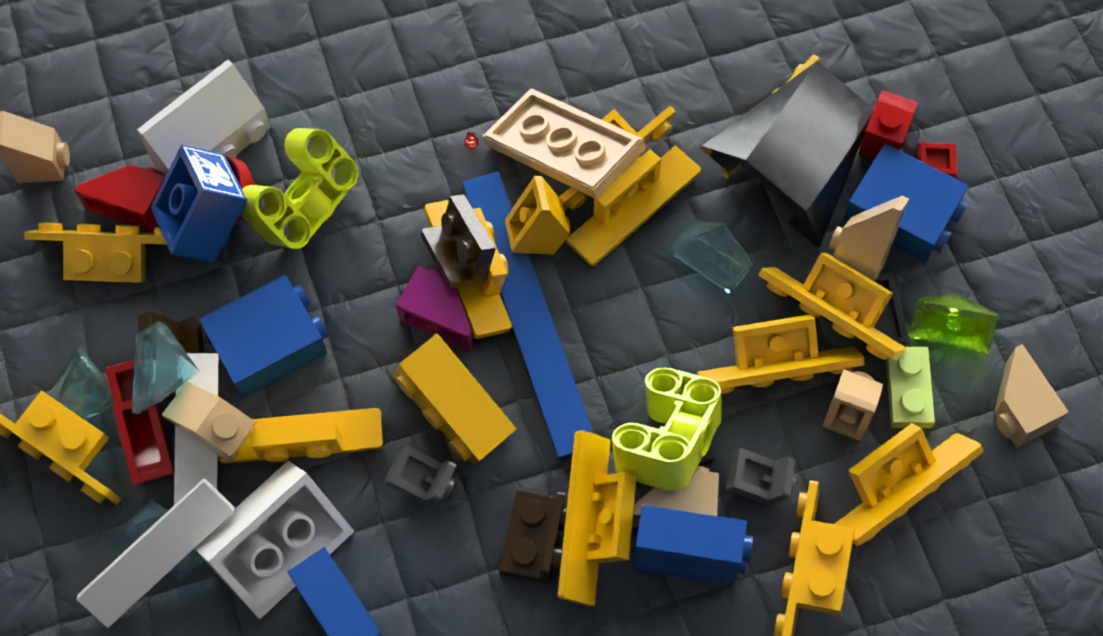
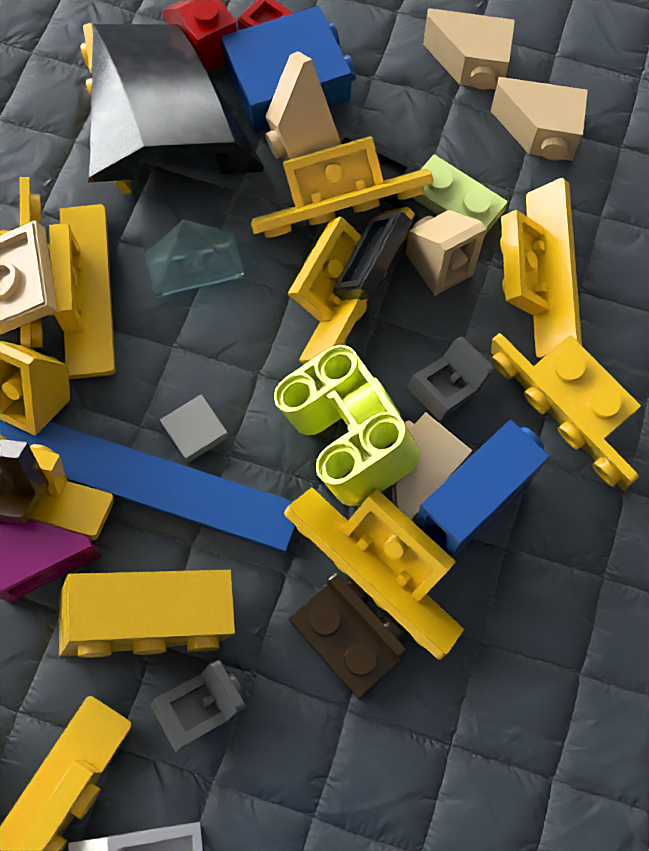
camera: 55 degrees left, 5 degrees up
clear neon green slope [909,293,999,353] -> none
none -> light grey tile [160,394,229,463]
none -> black tile [332,211,412,301]
none -> tan slope [423,8,515,90]

